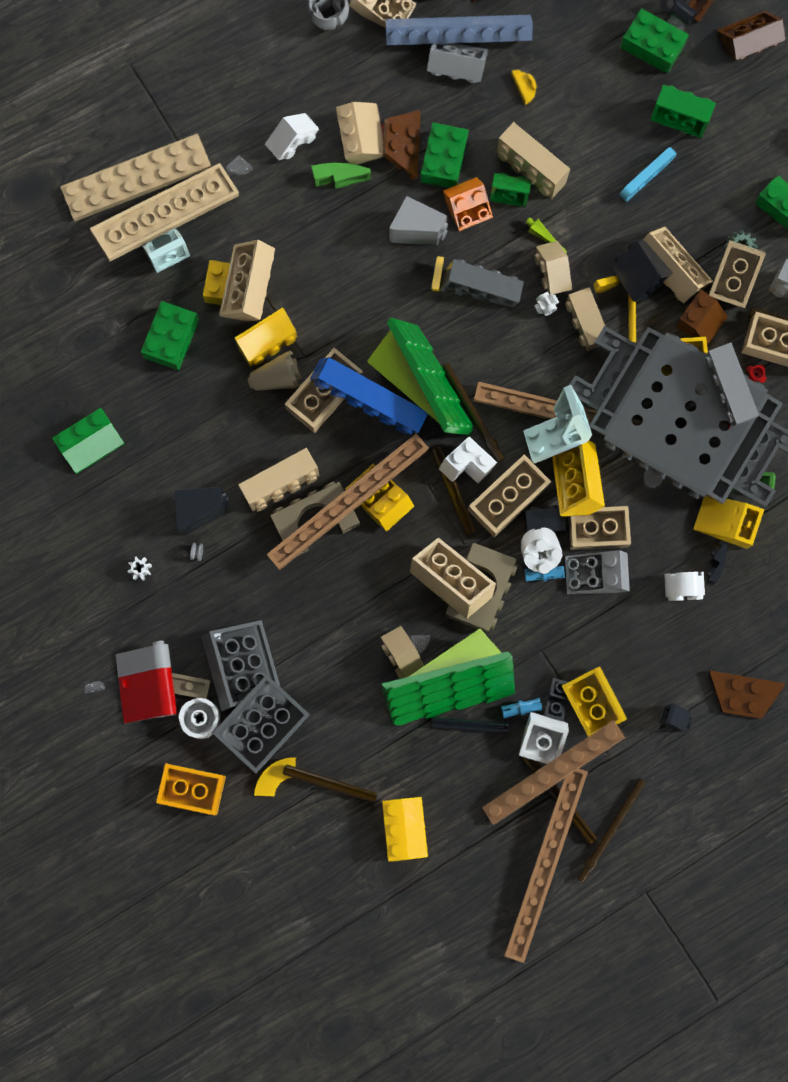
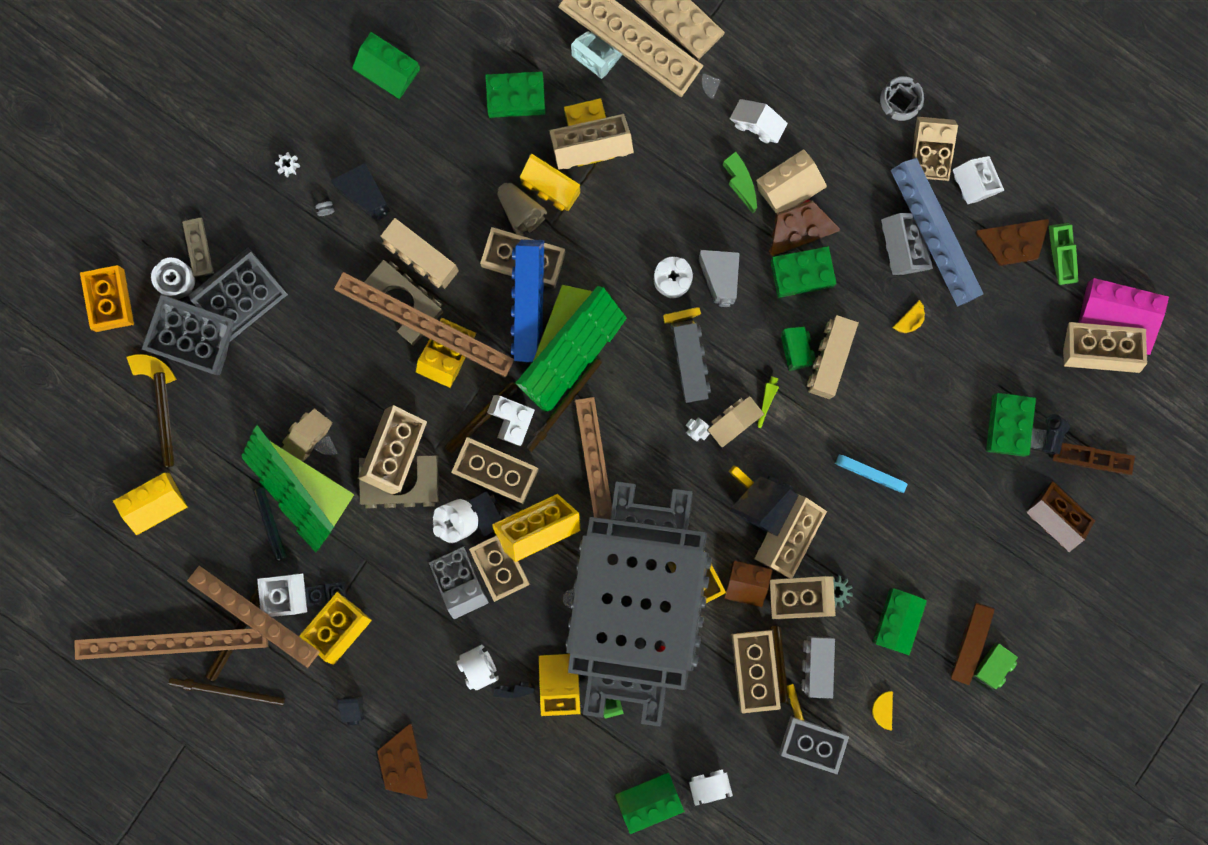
camera: 65 degrees right, 5 degrees up
clear tile [84,681,105,693] -> none
red door [116,641,177,724] -> none
orange slope [443,177,493,231] -> none
dark azure pin [501,698,542,718] -> none
light aqua bracket [524,385,592,464] -> none
dark azure pin [525,566,565,582] -> none
tan brick [565,287,605,351] -> none
yellow bar [628,294,636,343] -> none
green brick [650,84,716,138] -> none
light grey brick [706,343,759,426] -> none
red plate [746,365,766,383] -> none
none -> white brick [654,257,693,298]

